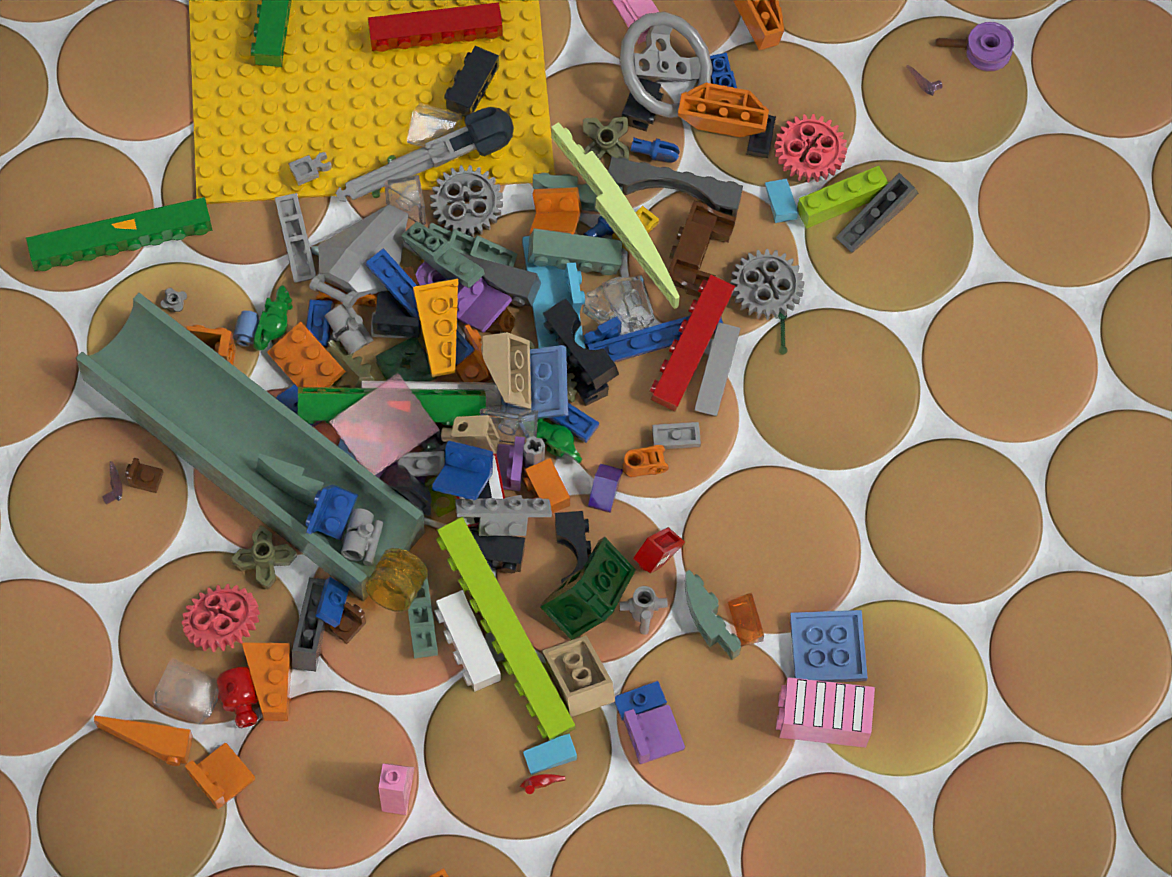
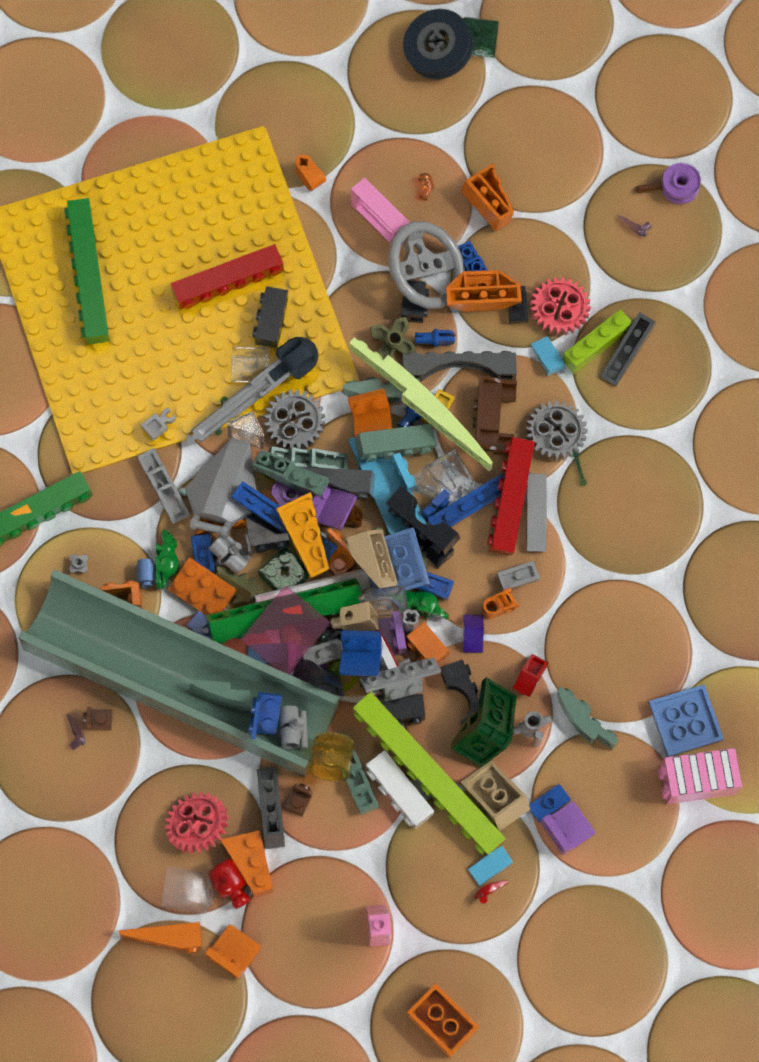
camera: 15 degrees left, 5 degrees up
olive plant [231,525,297,589] -> none
blue plate [316,577,349,627] -> none
clear orange slope [728,593,764,646] -> none

